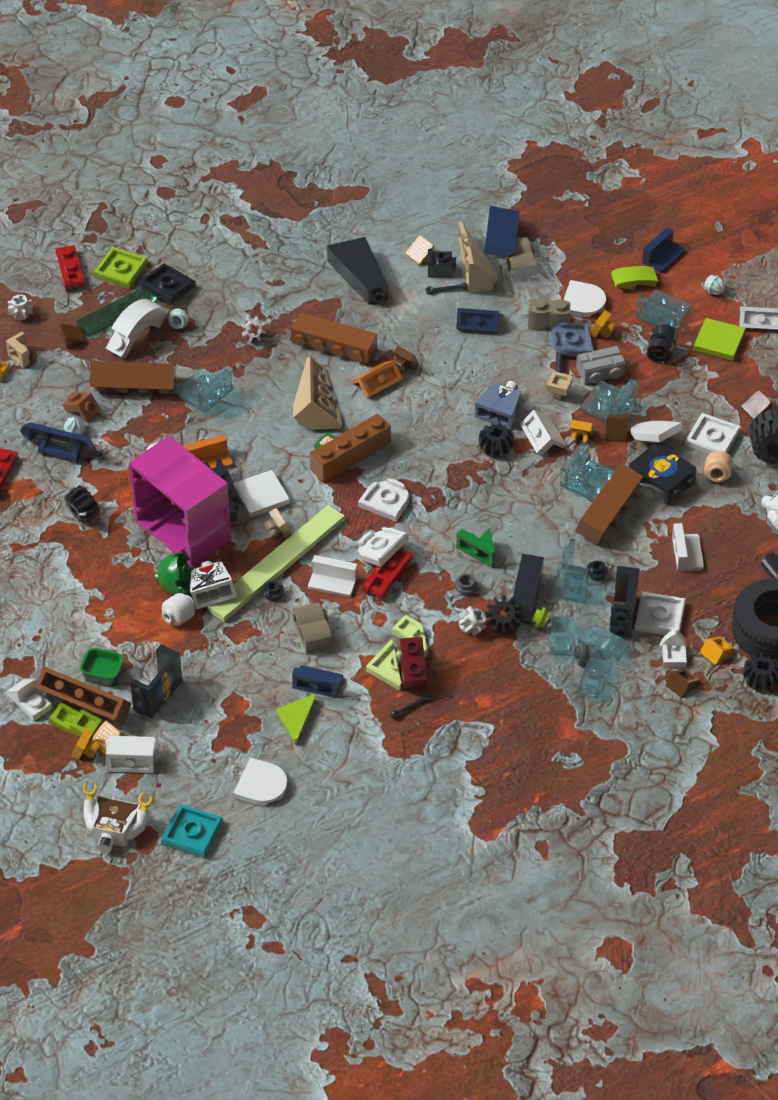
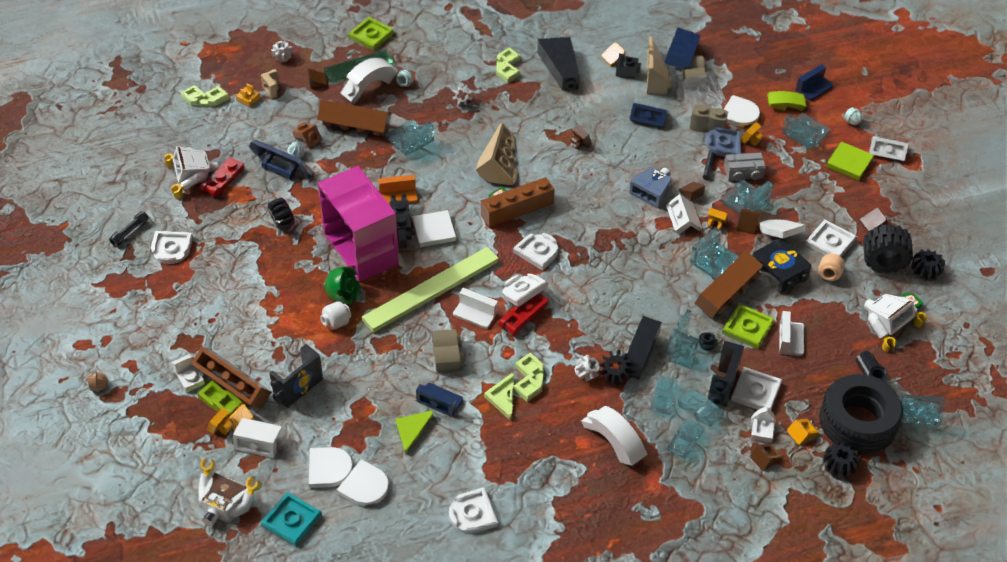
camera: 10 degrees right, 0 degrees up
red plate [55,245,85,290] -> none
green piece [80,648,124,687] -> none
black plate [138,263,196,304] -> none
white torso [190,561,237,609] -> none
black plate [262,581,284,601] -> none
tan tile [264,508,293,538] -> none
dark orange brick [291,312,377,365] -> none
orange panel [351,360,403,398] -> none
black hinge [390,693,431,719] -> none
dark red brick [399,637,427,691] -> none
black hinge [426,282,468,295] -> none
dark grey plate [455,573,477,594] -> none
green slope [456,528,495,568] -> none
black gear [479,422,514,458] -> none
lime plate [532,607,550,628] -> none
tan tile [546,371,573,399] -> none
dark grey plate [573,642,591,664] -> none
black wheel [646,324,678,364] -> none
none -> white tile [309,447,352,488]
none -> white tile [449,488,498,533]
none -> yellowish green tile [496,48,521,83]
none -> white arch [581,406,647,466]
none -> reddish brown slope [679,182,705,201]
none -> lime tile [722,304,774,349]

